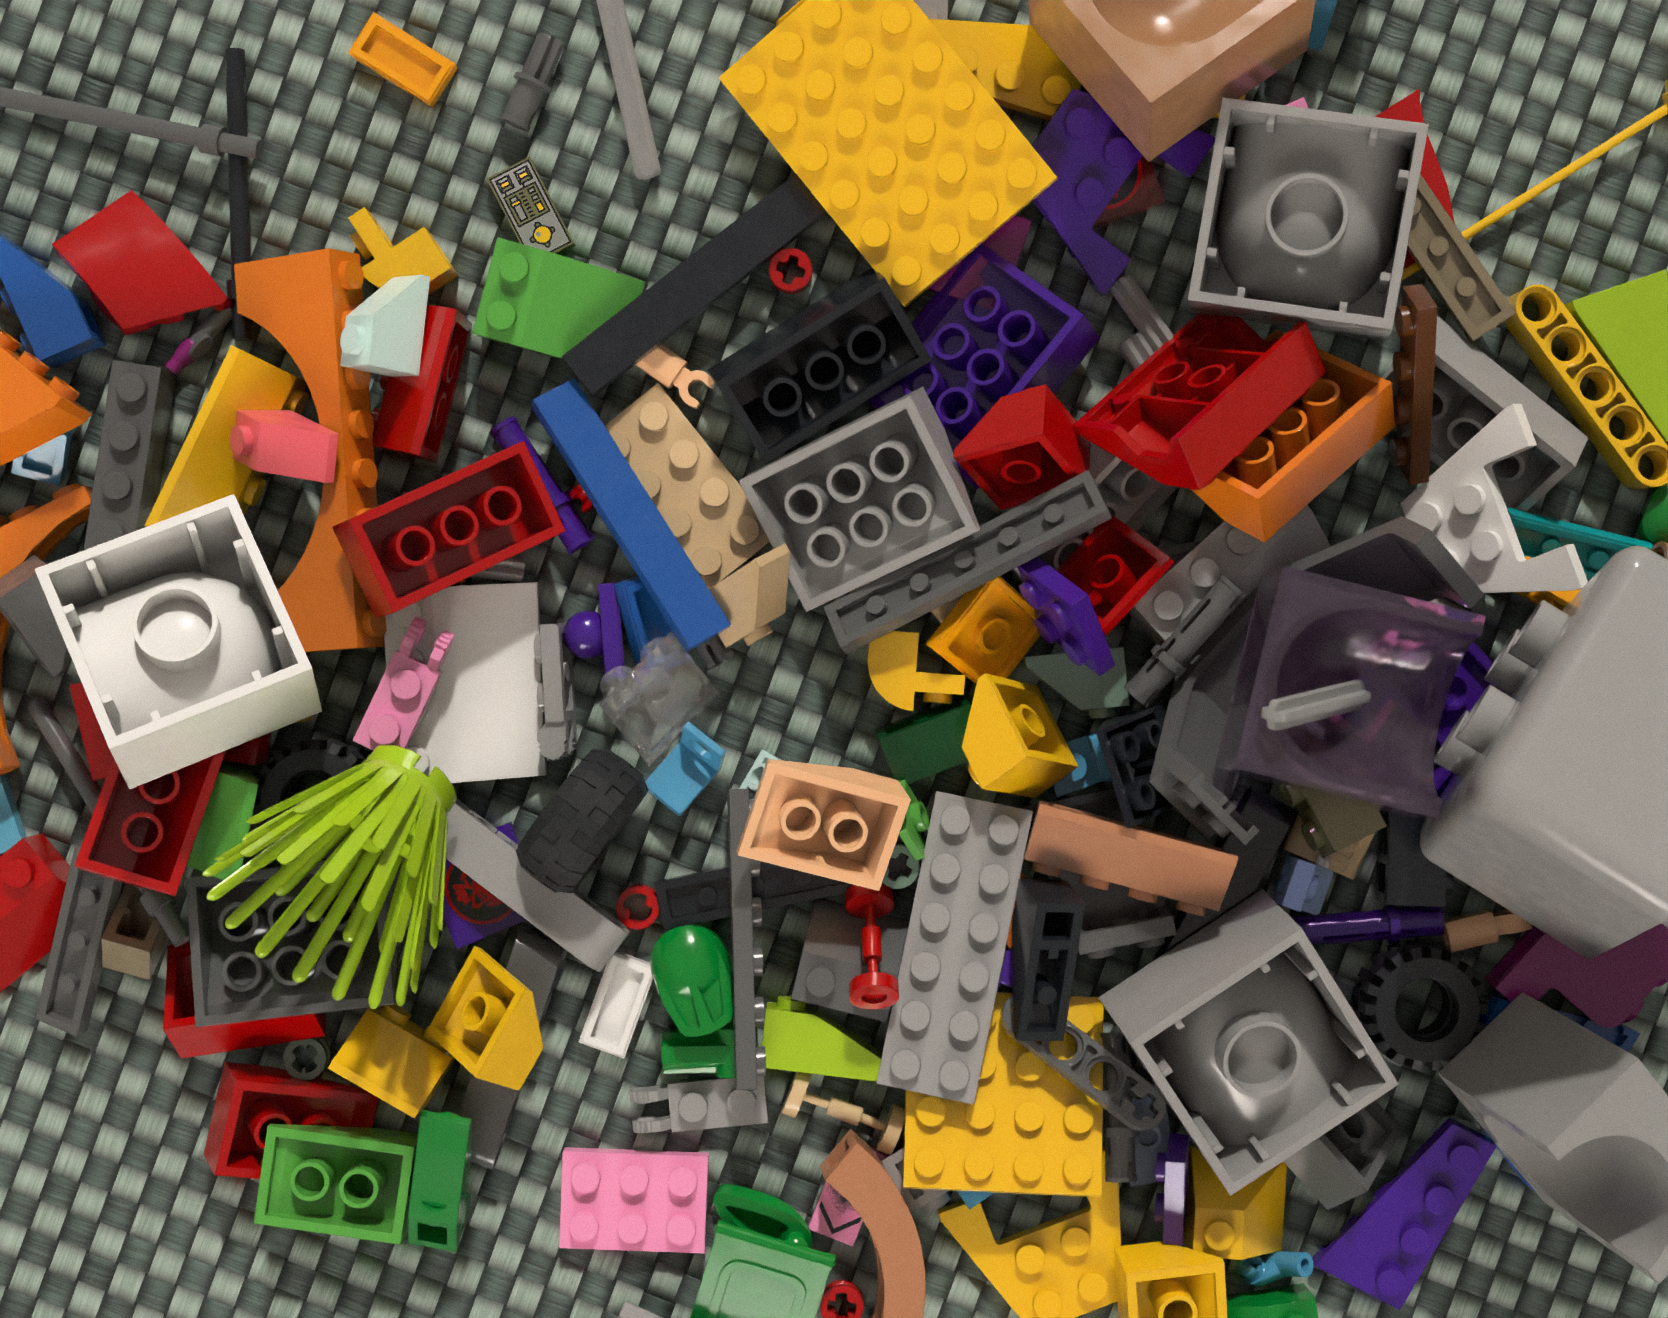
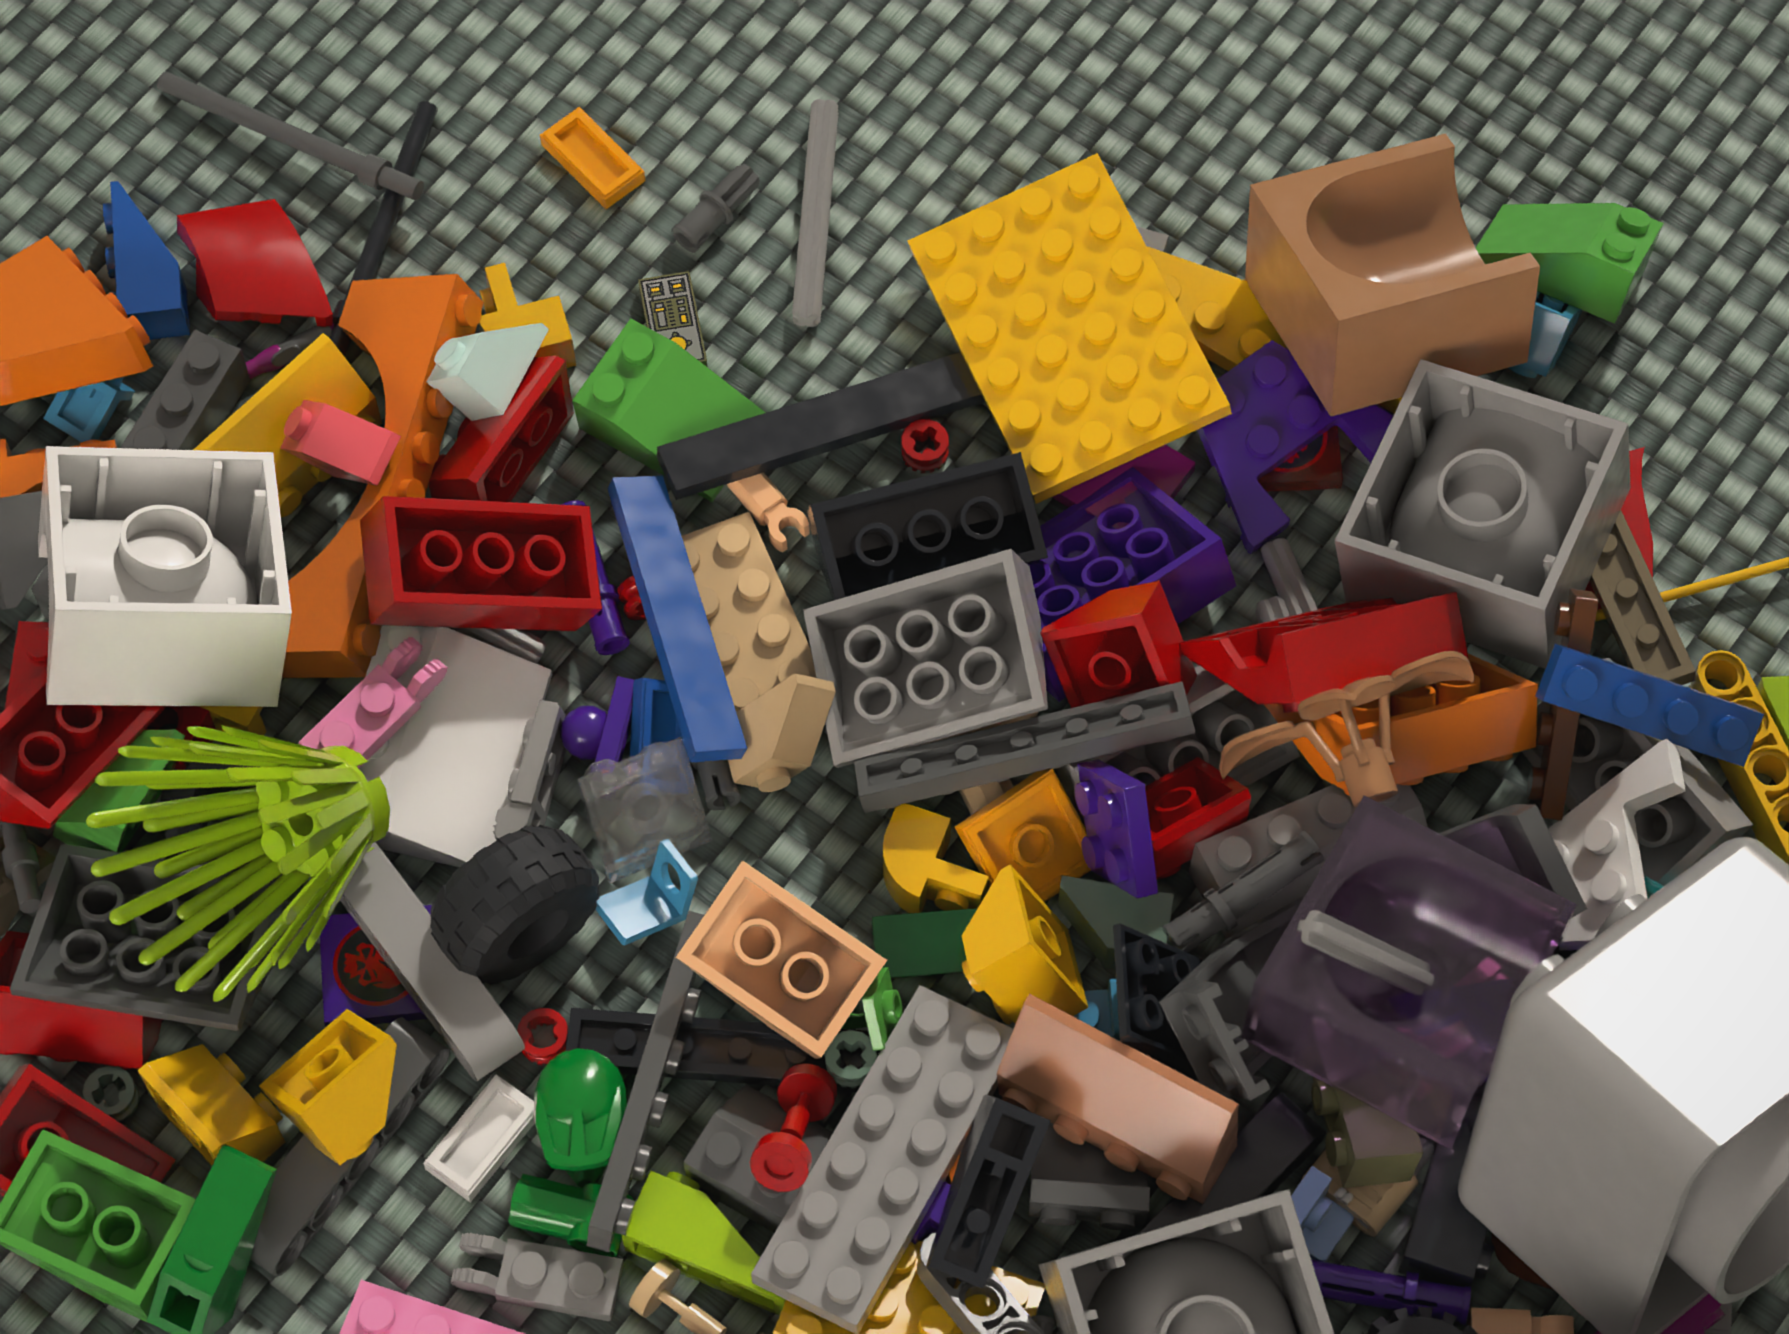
camera: 15 degrees right, 25 degrees down
none -> medium nougat plant [1219,651,1474,808]
none -> blue plate [1535,643,1764,767]

